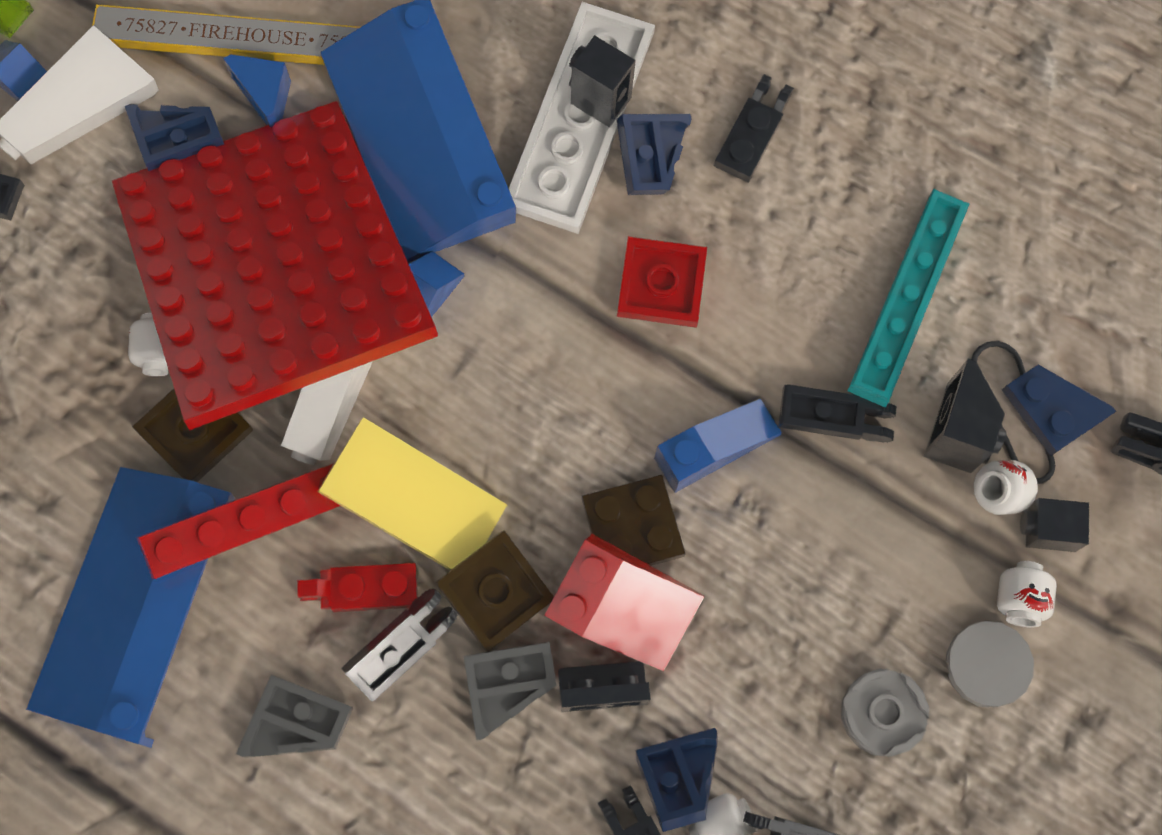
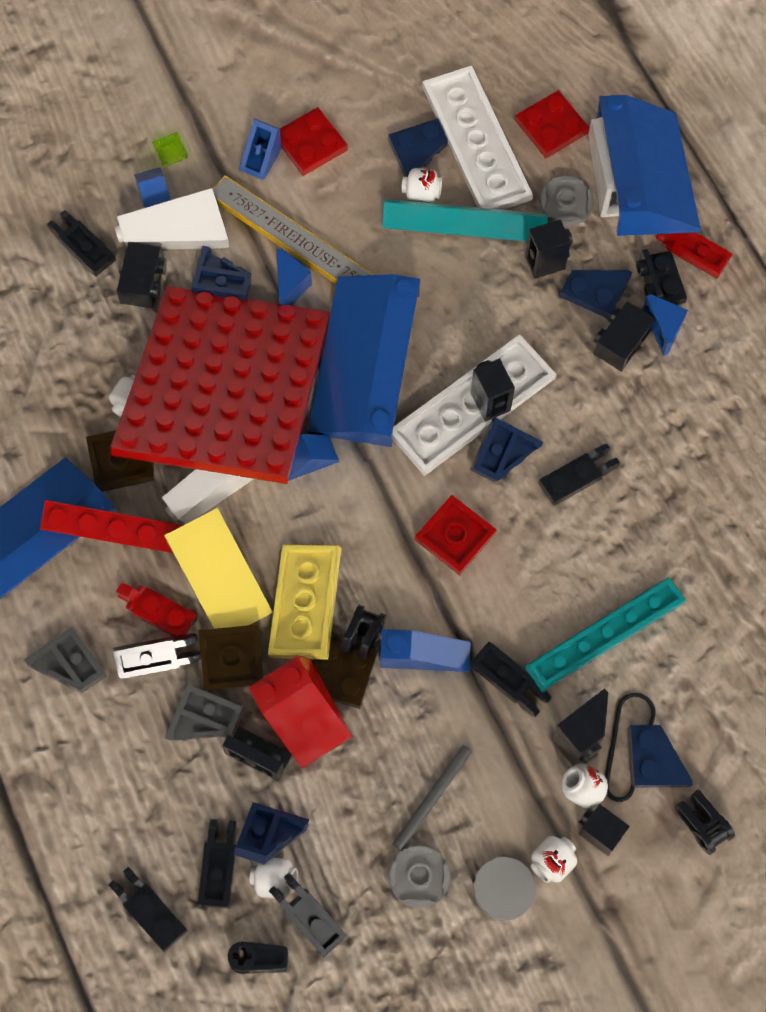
camera: 35 degrees right, 5 degrees down
none -> black brick [117,242,167,308]
none -> light yellow tile [268,545,341,660]
none -> black piece [340,604,387,660]
none -> dark grey bar [392,745,472,851]

